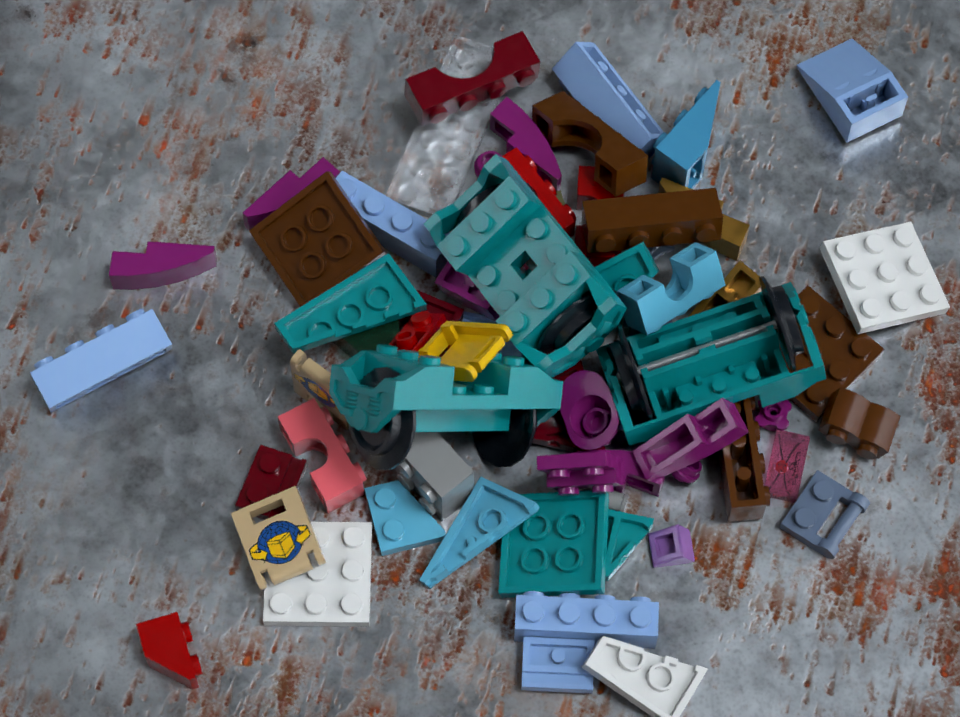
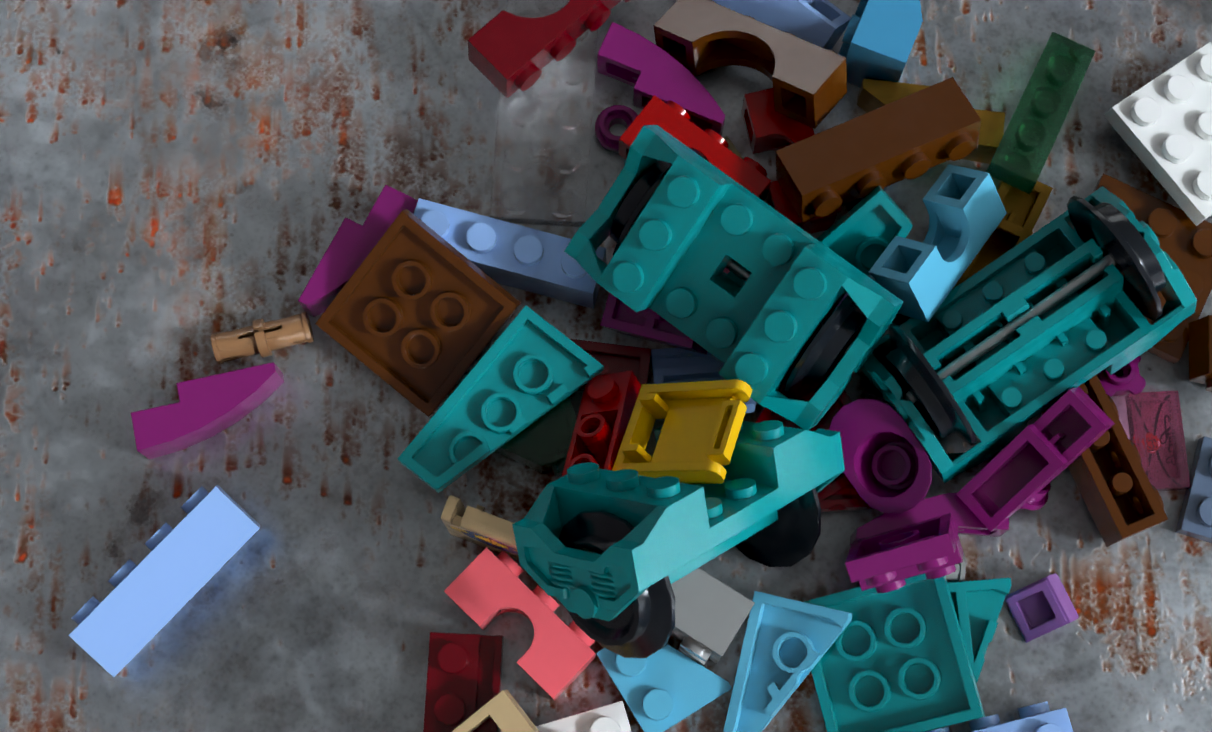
camera: 15 degrees left, 10 degrees up
none -> medium nougat pin [211,311,314,365]
none -> clear green plate [986,32,1096,194]

